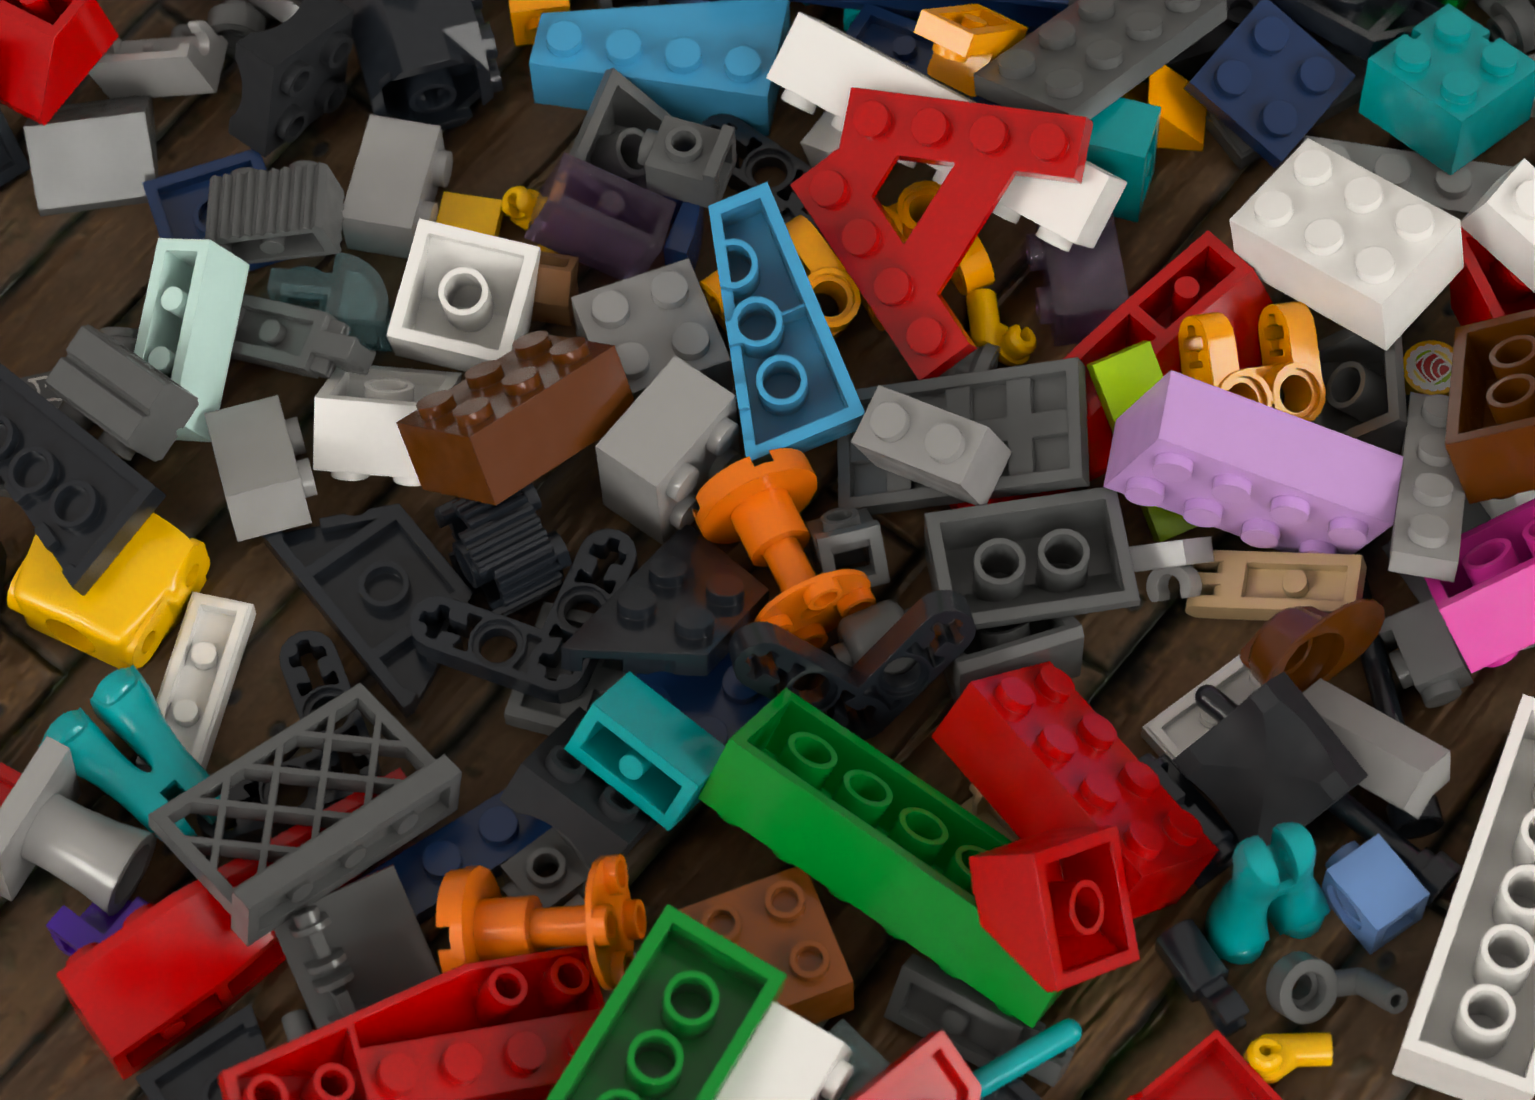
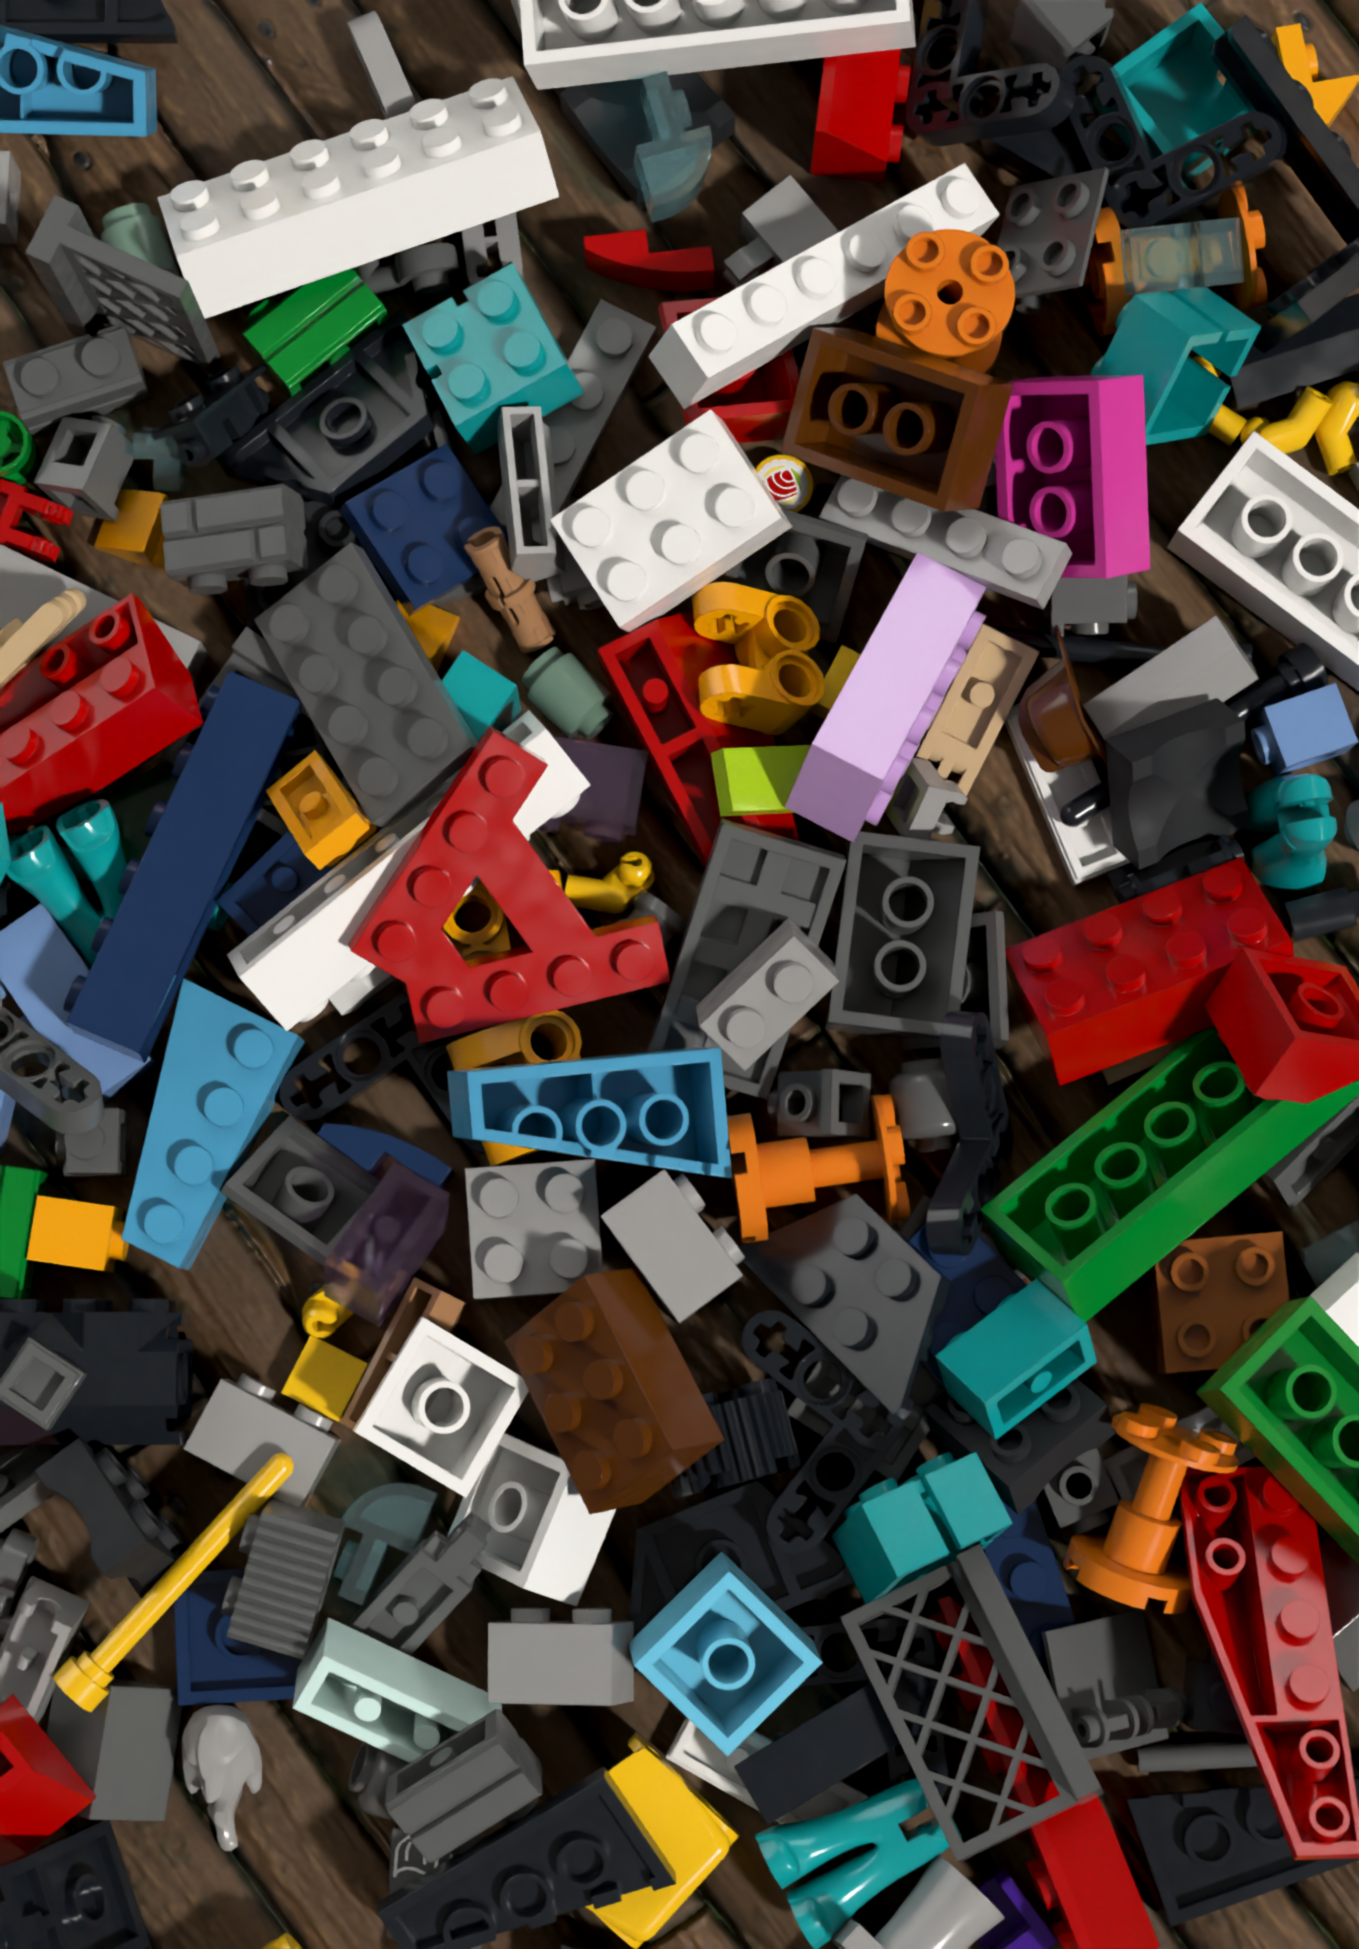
camera: 80 degrees left, 20 degrees up
dark grey brick [638,115,737,208] -> none
none -> yellow piece [52,1453,294,1712]
none -> light grey piece [182,1704,262,1851]
none -> medium nougat pin [464,526,556,653]
none -> light grey piece [496,406,565,582]
none -> sand green brick [521,647,614,741]
none -> medium azure brick [628,1551,823,1757]
none -> black slope [734,1657,947,1825]
none -> teal piece [832,1452,1013,1604]

